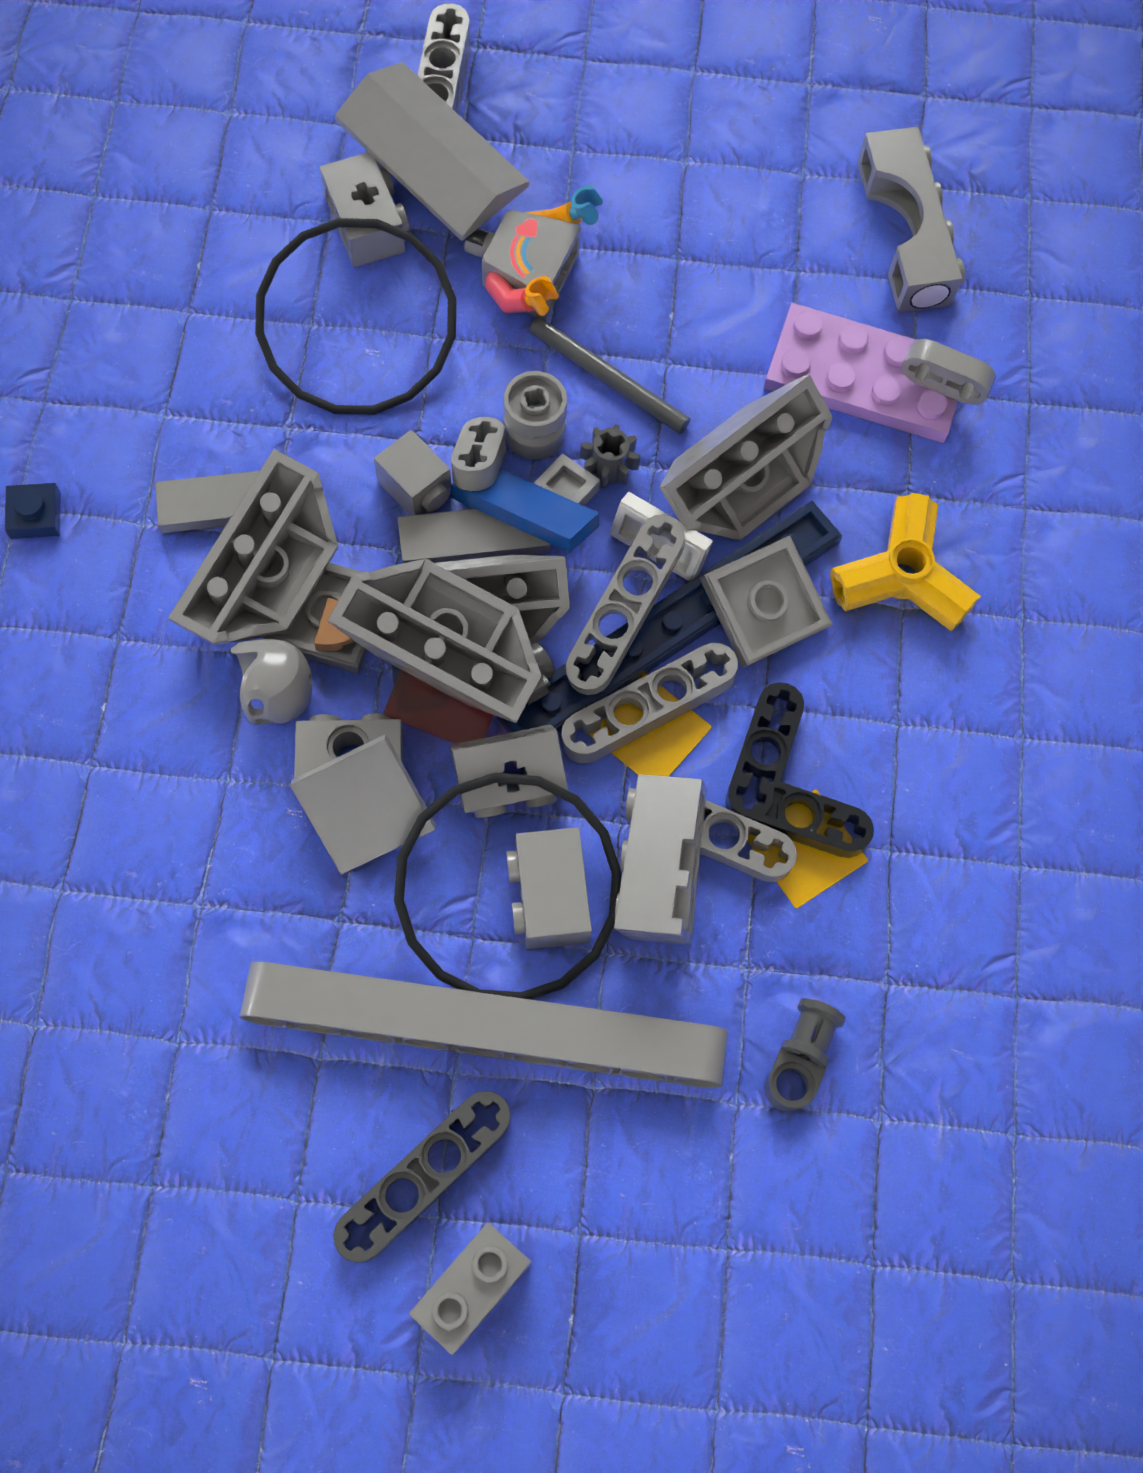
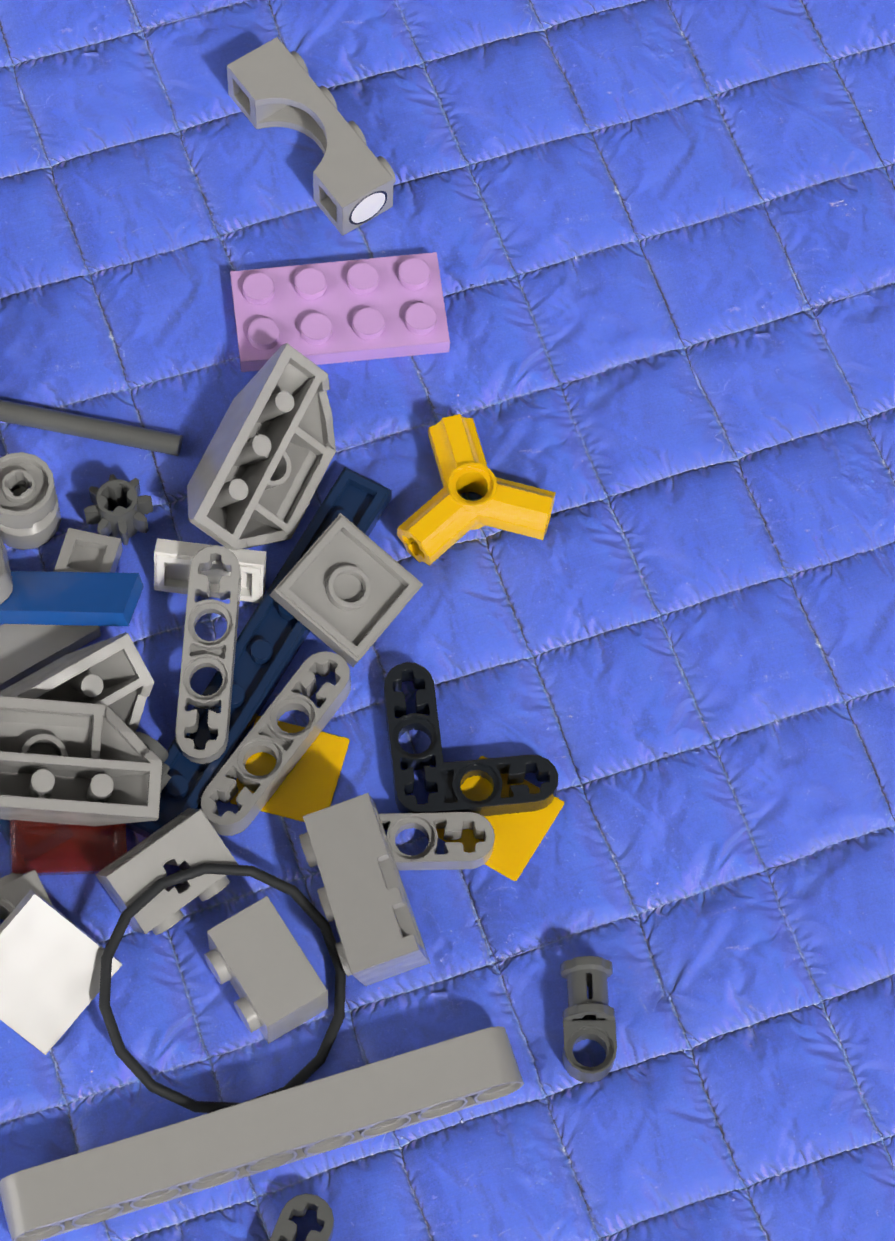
camera: 25 degrees left, 5 degrees down
light grey beam [902,339,996,405] -> none

